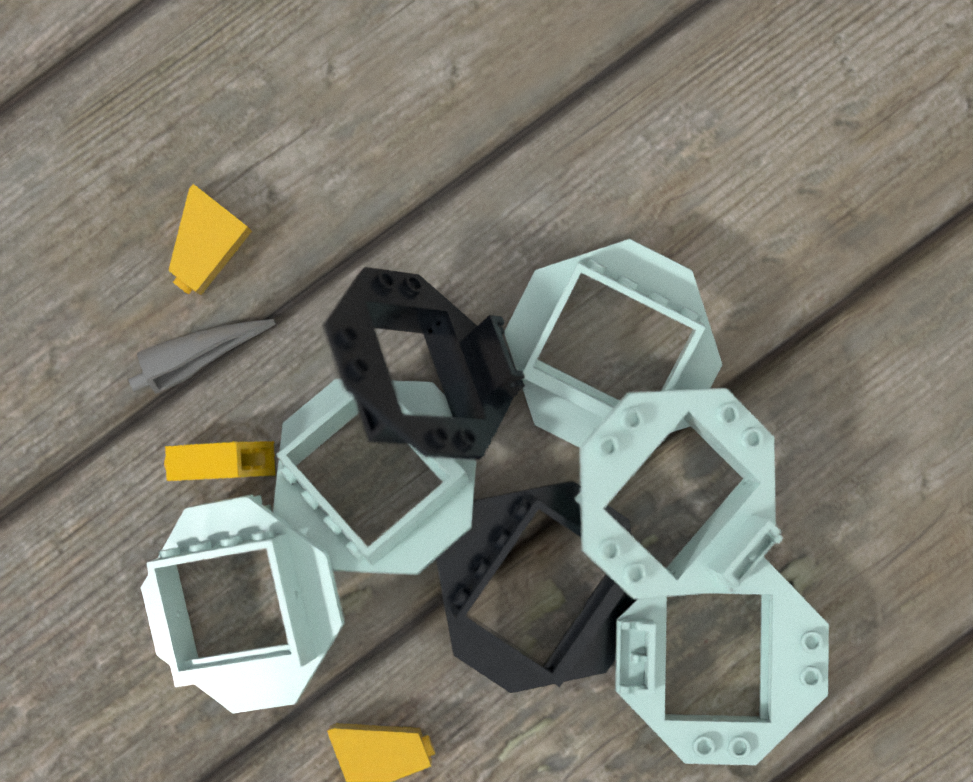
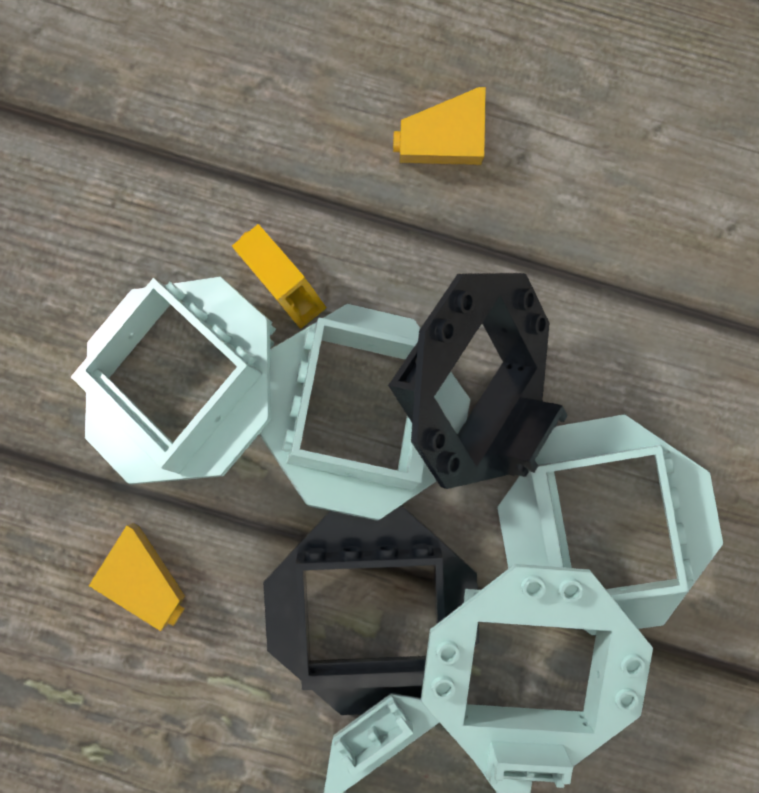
camera: 55 degrees right, 0 degrees up
light grey piece [128,319,276,394] -> none

